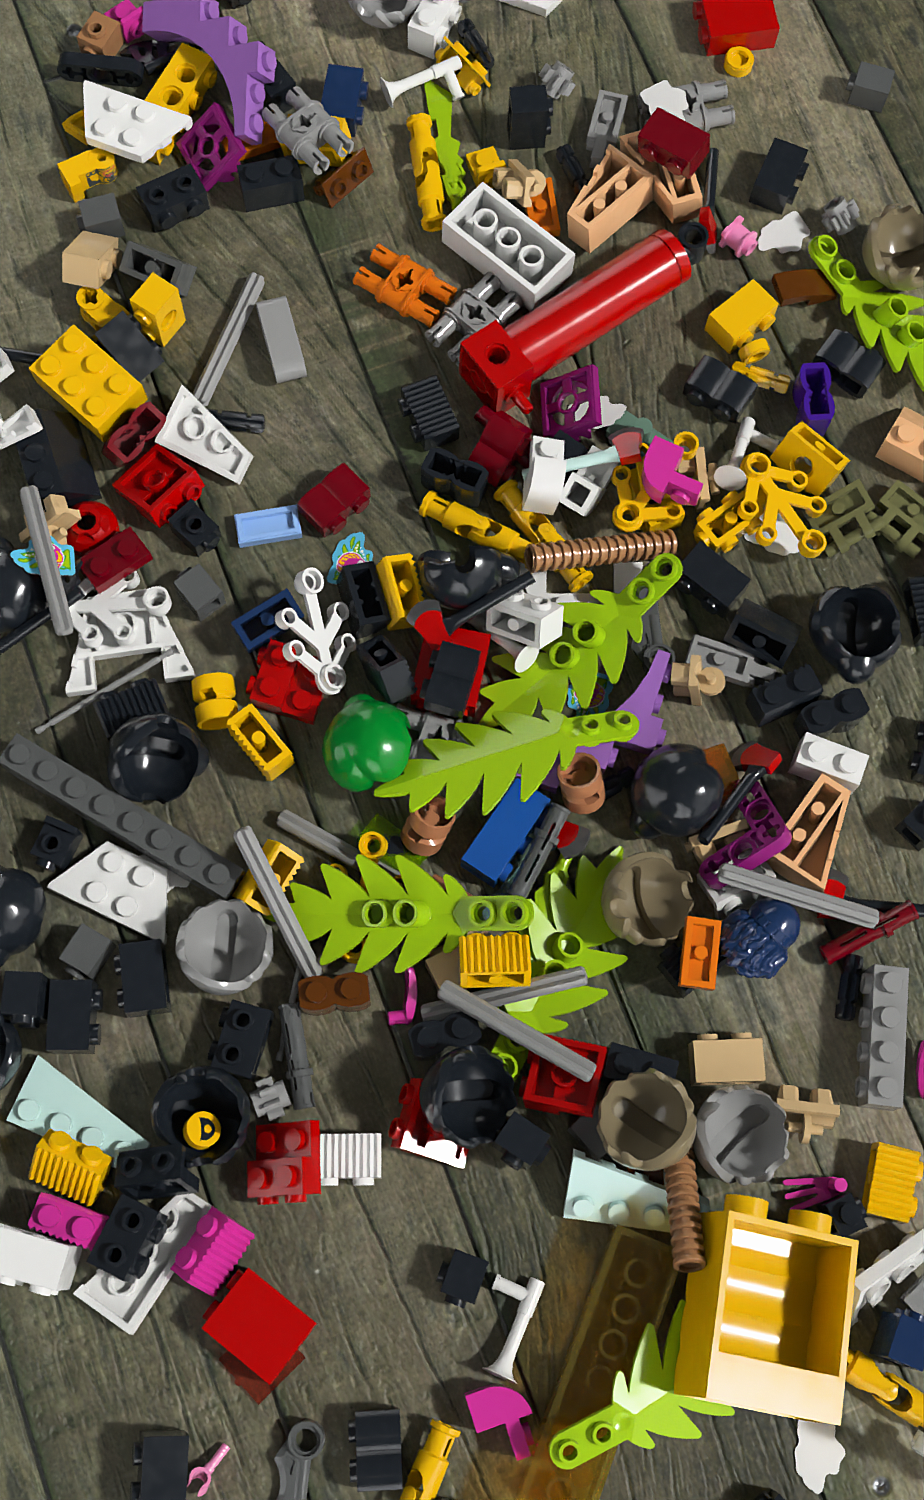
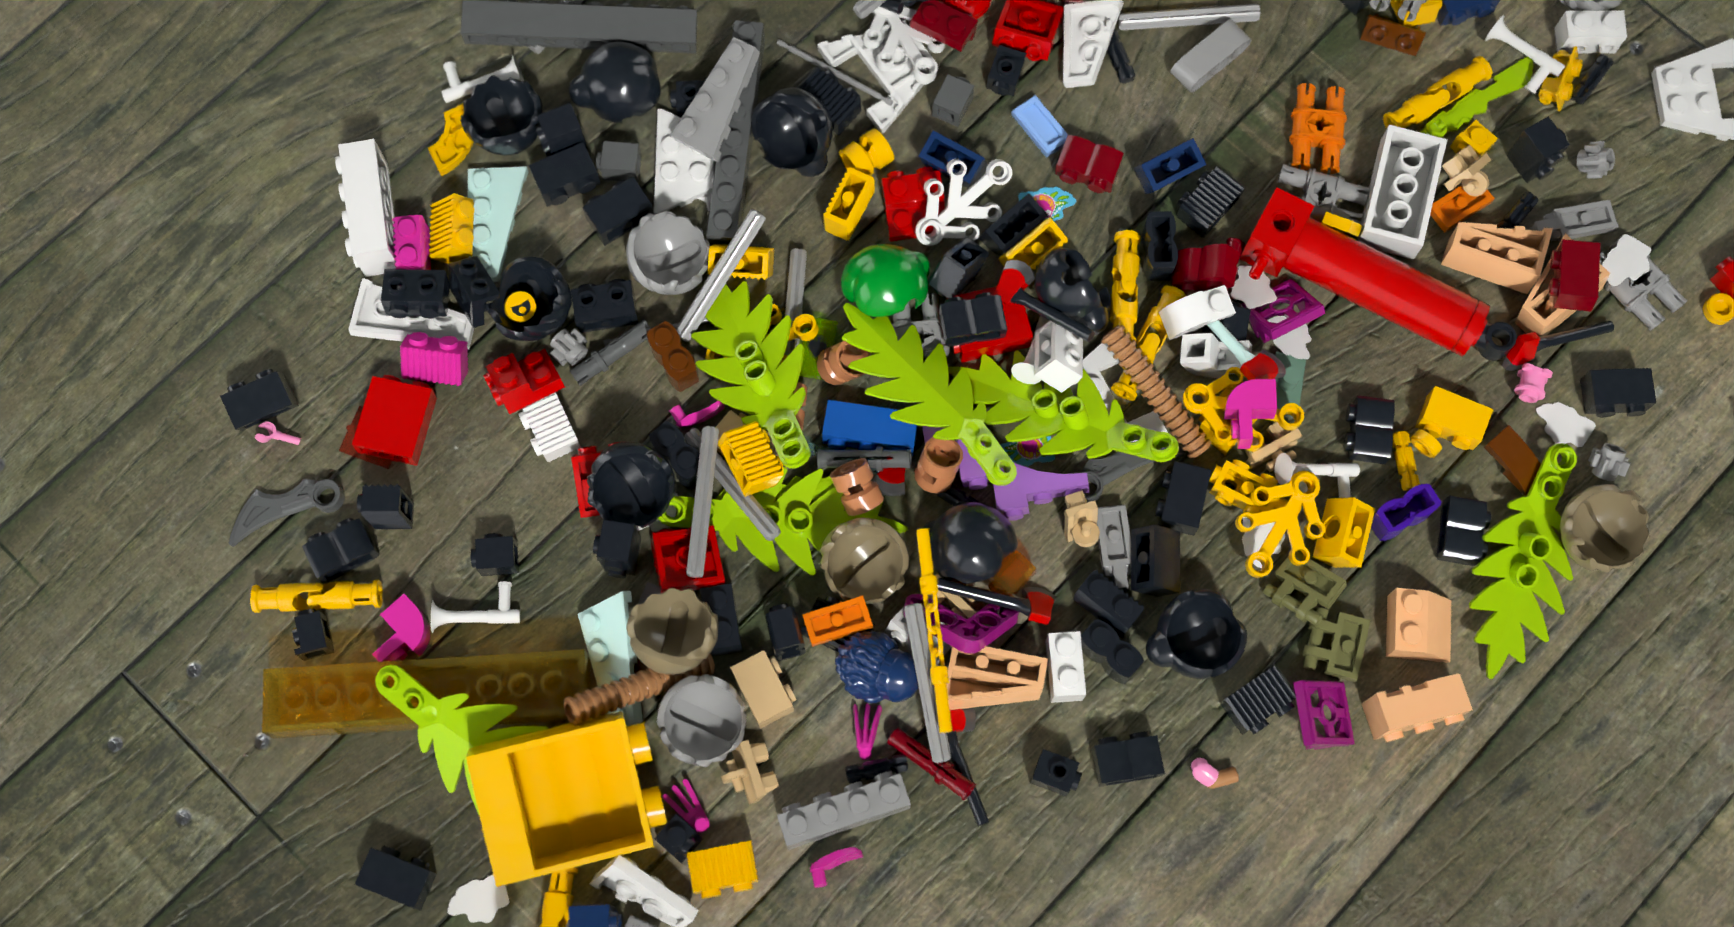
camera: 70 degrees right, 0 degrees up
none -> black brick [357,484,414,529]
none -> light grey wing [670,37,760,162]
none -> black brick [765,604,806,661]
none -> nougat wheel [830,458,884,516]
none -> dark pink piece [853,703,882,760]
none -> yellow piece [916,528,952,733]
none -> dark blue brick [1133,138,1207,194]
none -> white sticker [1231,265,1277,309]
none -> yellow tile [1322,212,1363,237]

